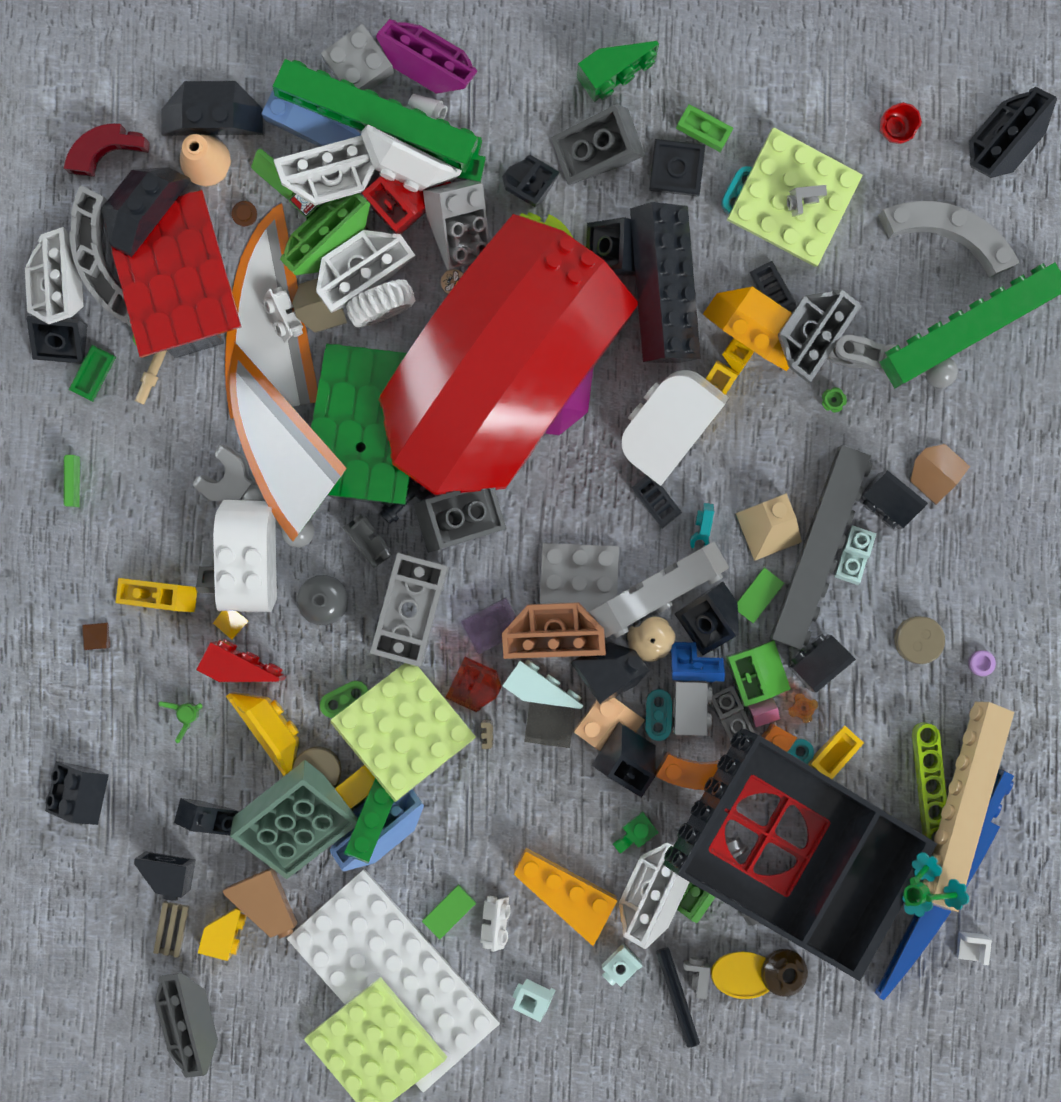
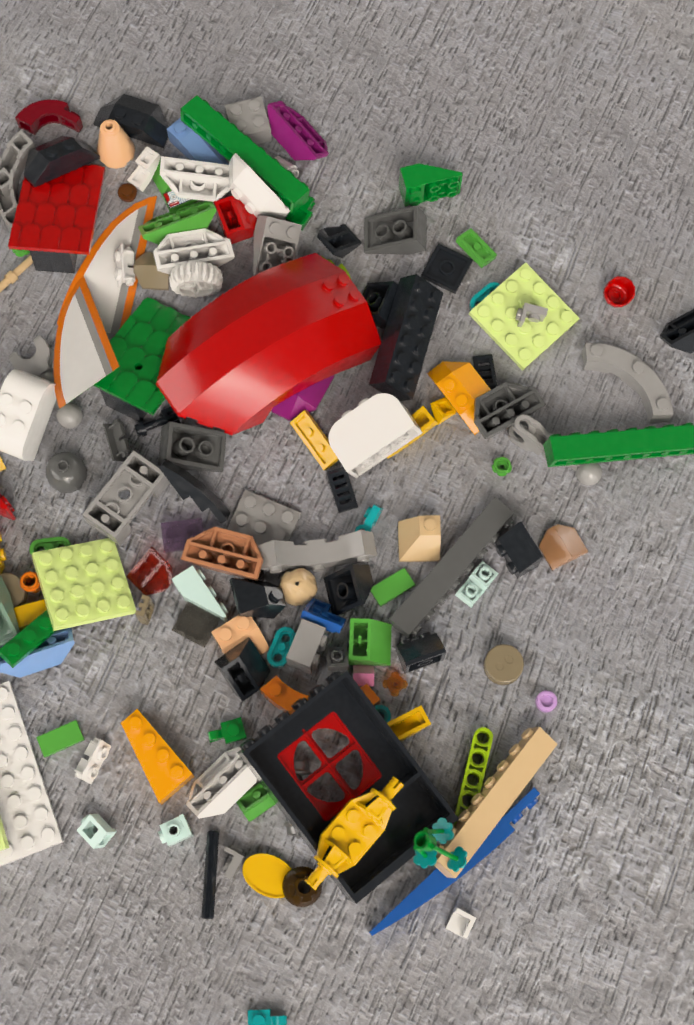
camera: 10 degrees right, 15 degrees down
none -> orange cone [20,571,41,593]
none -> white slope [127,147,161,192]
none -> black slope [159,459,230,524]
none -> yellow plate [290,410,339,470]
none -> yellow plate [305,776,404,891]

